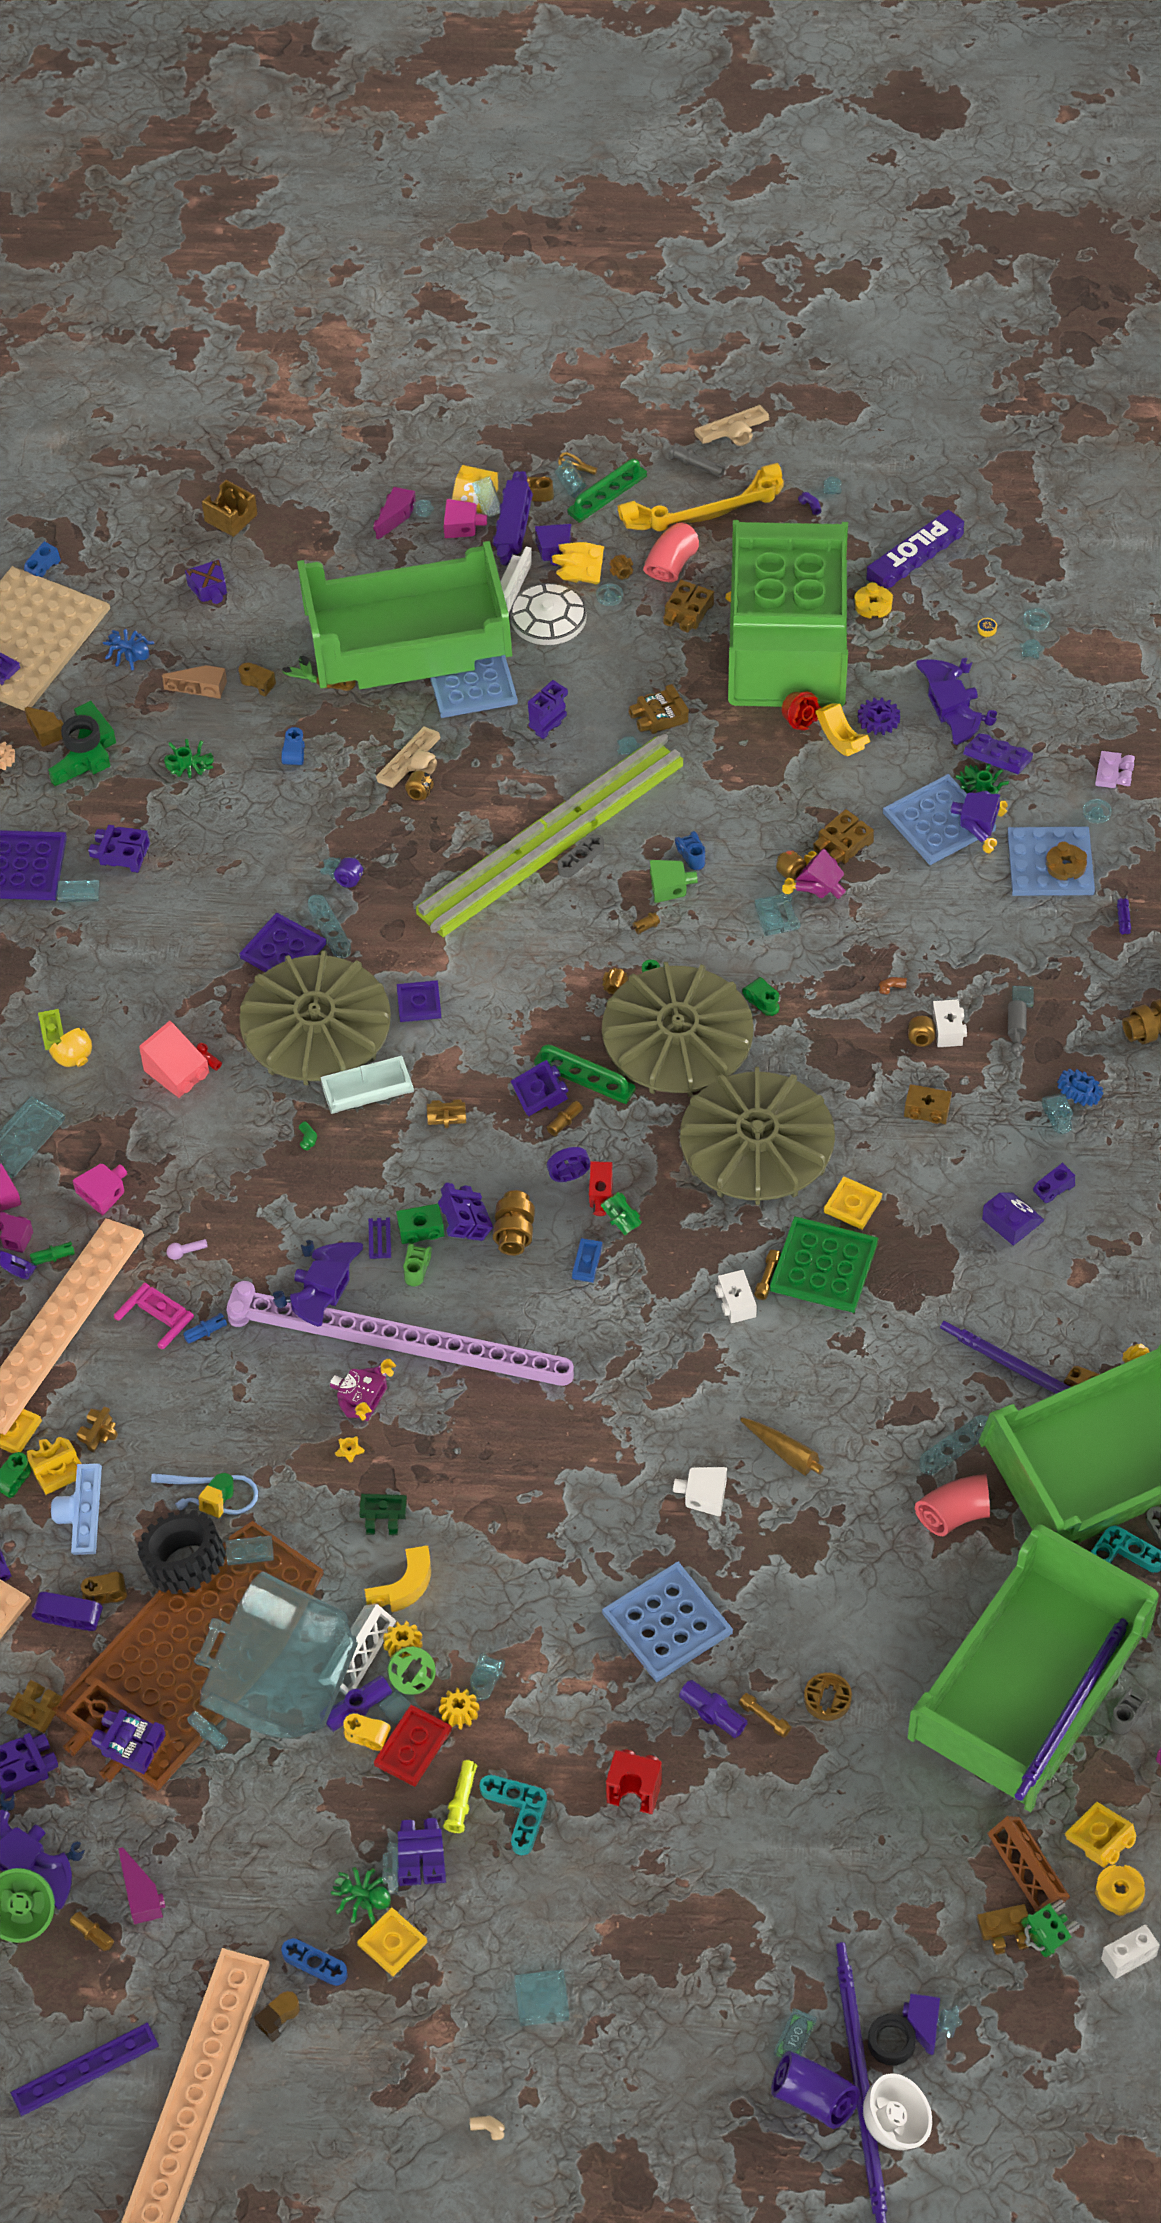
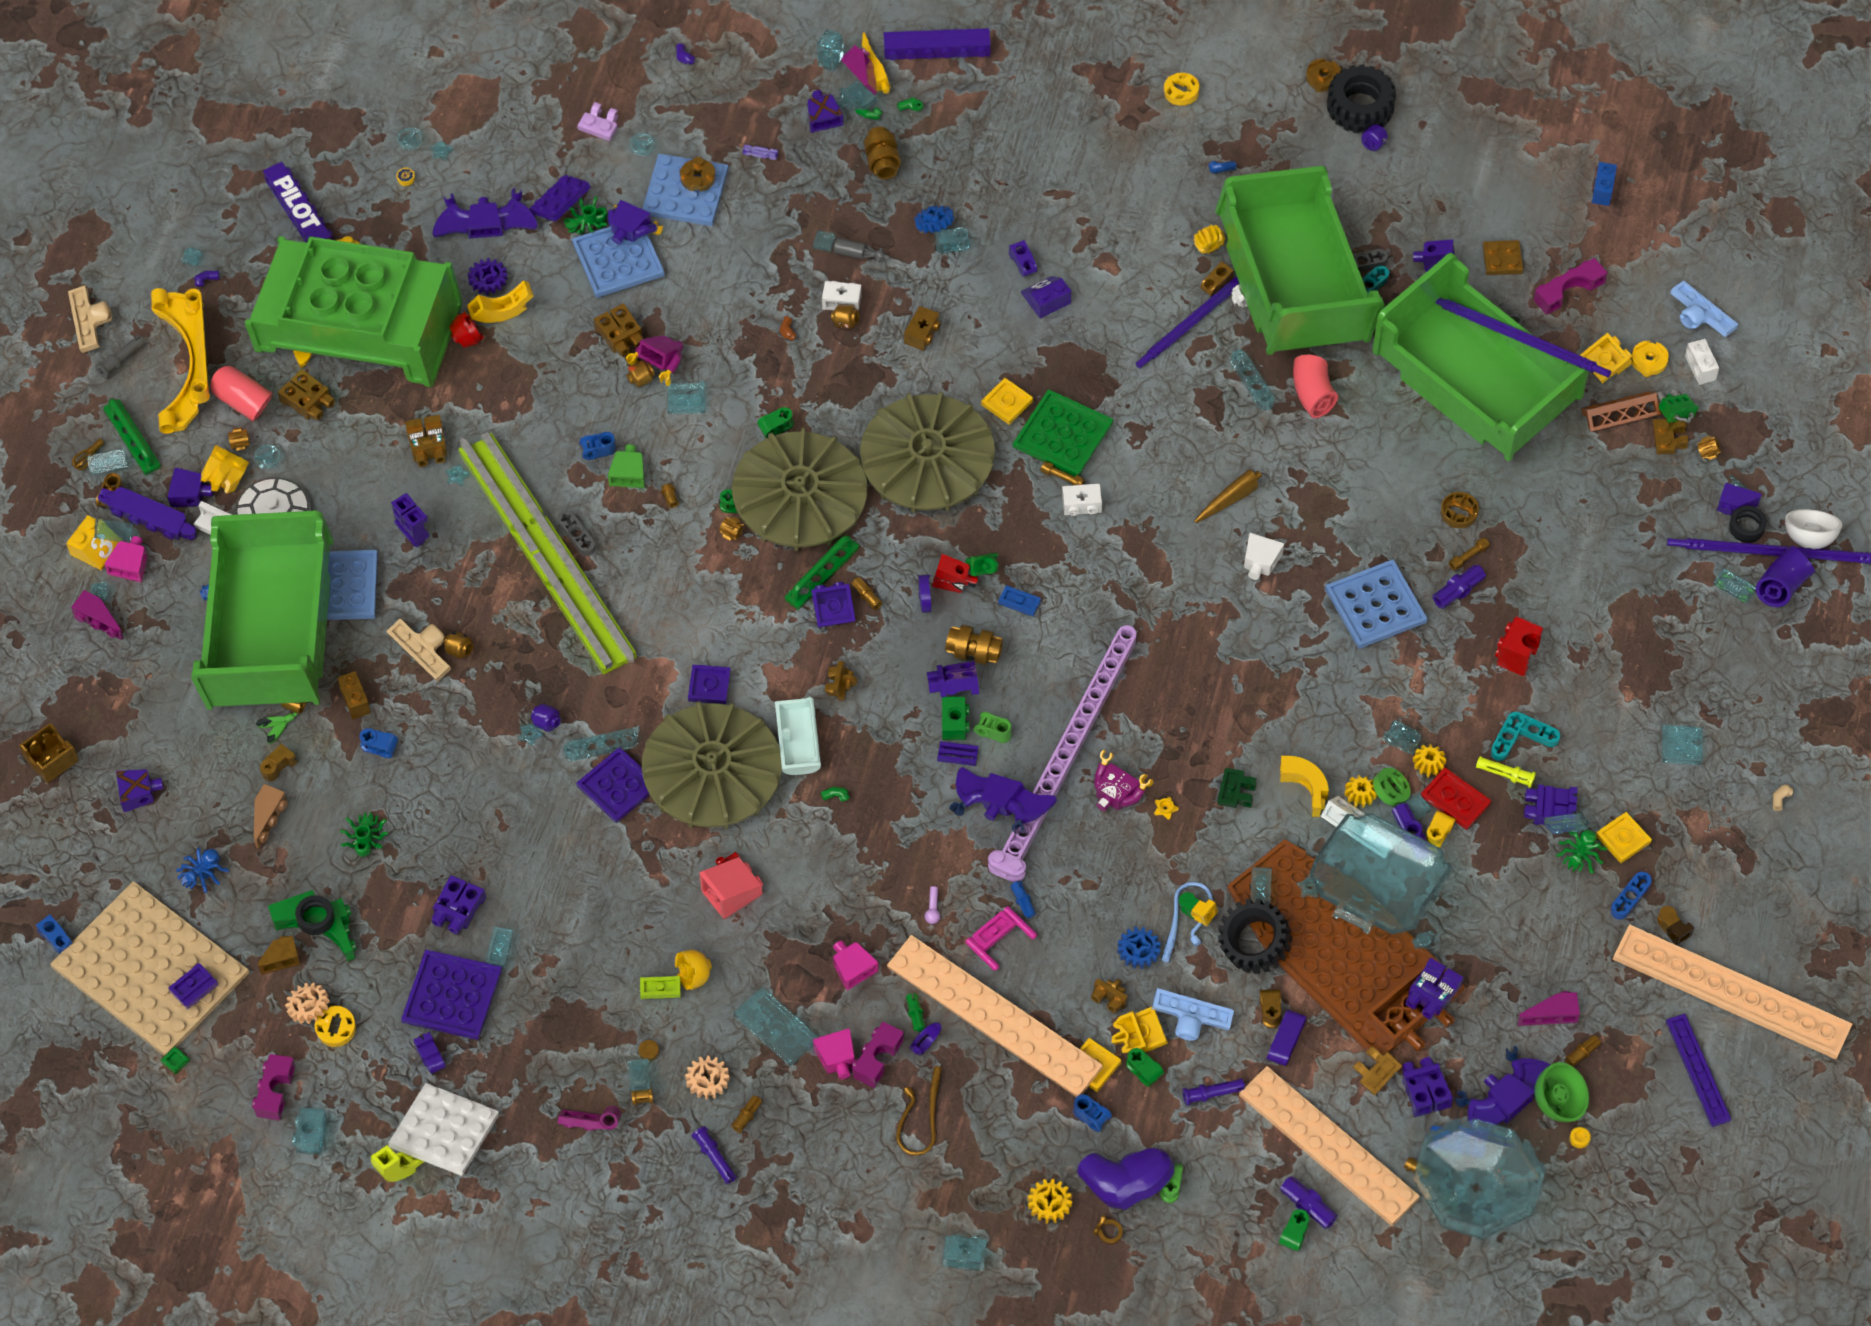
camera: 80 degrees left, 5 degrees up
none -> pearl gold brick [337,671,371,720]
none -> blue gear [1117,927,1161,969]
none -> pearl gold gear [1697,436,1721,460]

